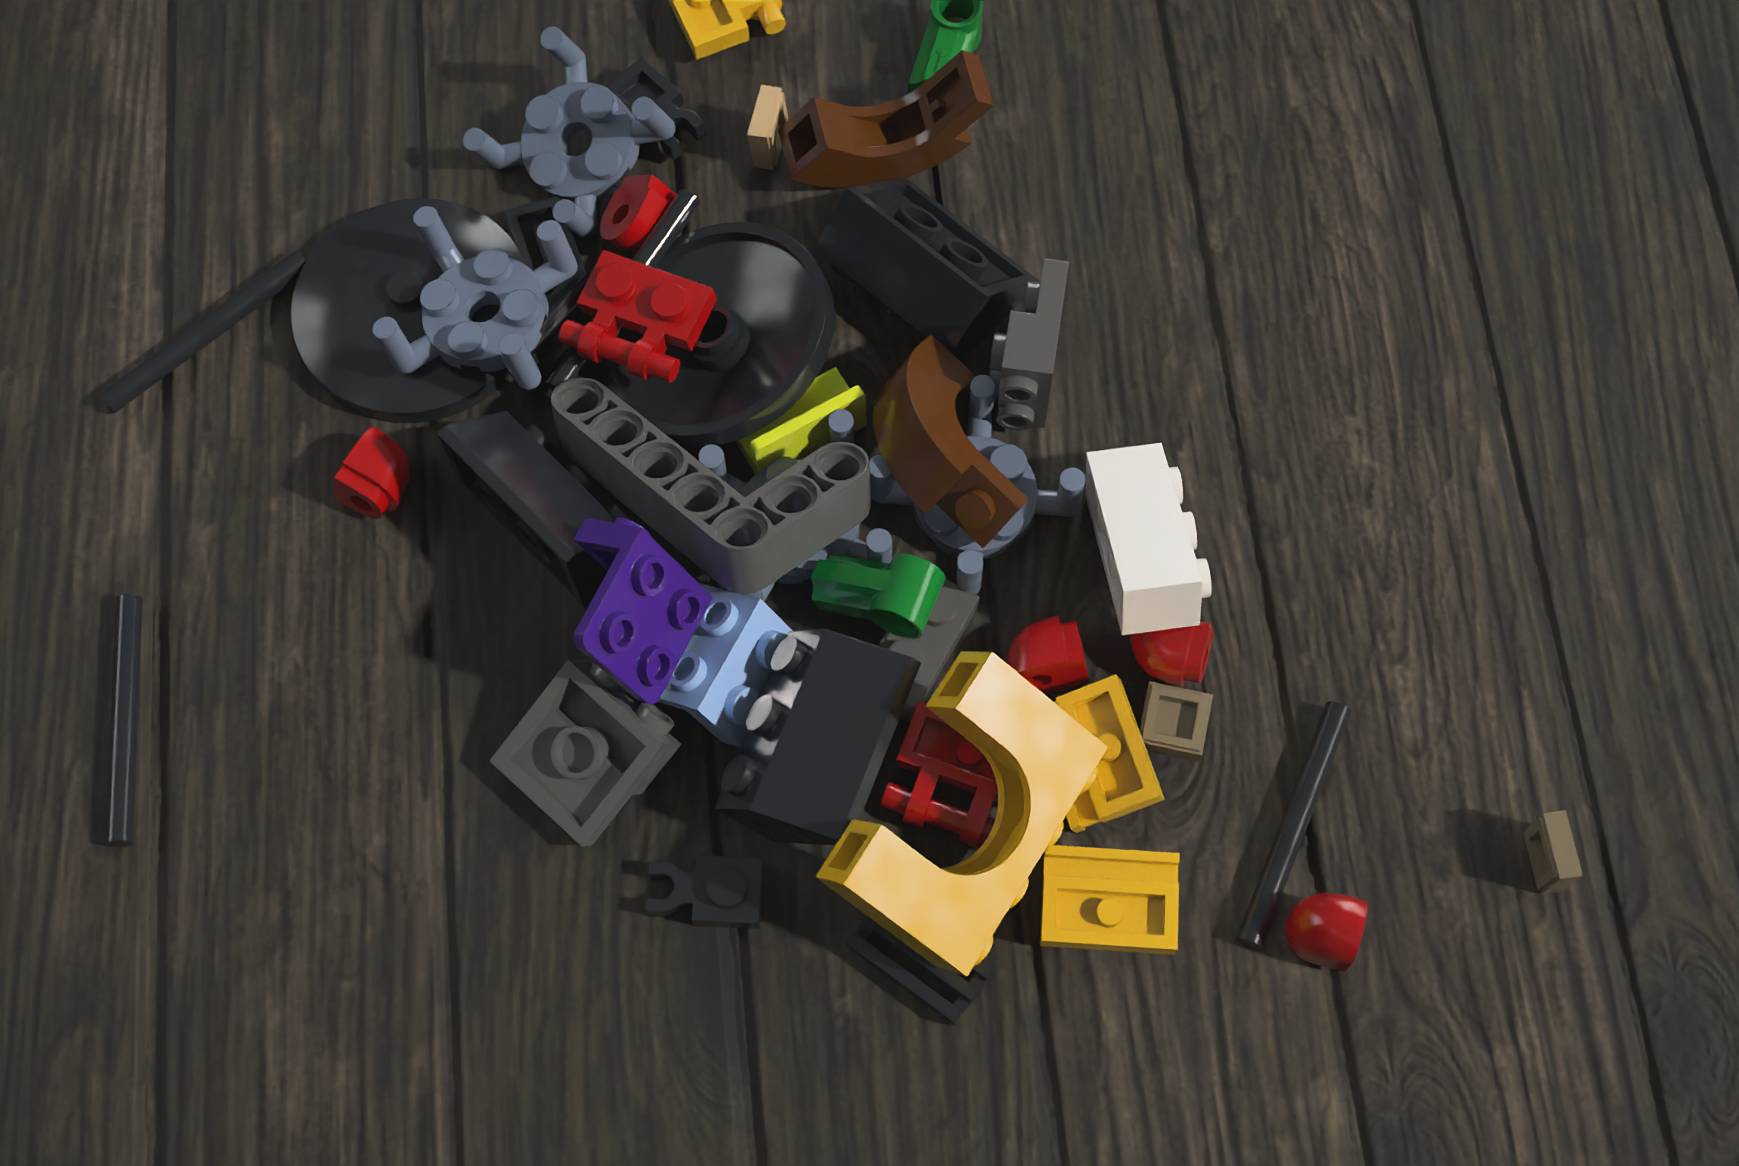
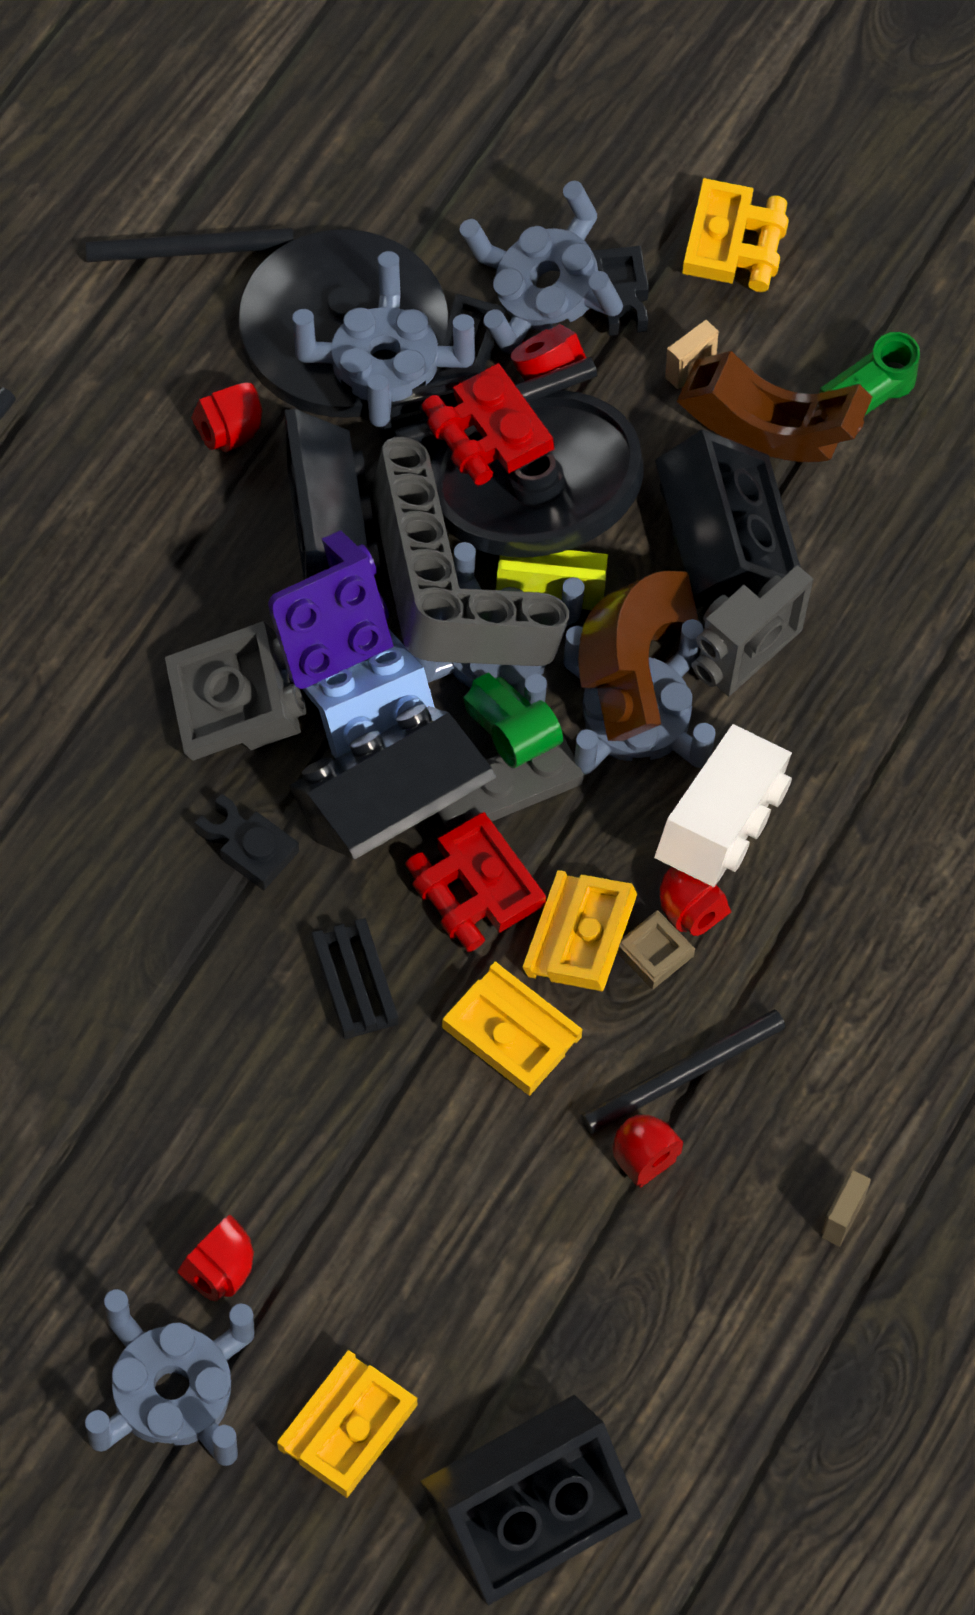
camera: 30 degrees right, 5 degrees down
yellow arch [815,651,1108,976] -> none
red piece [1006,615,1090,695] -> none

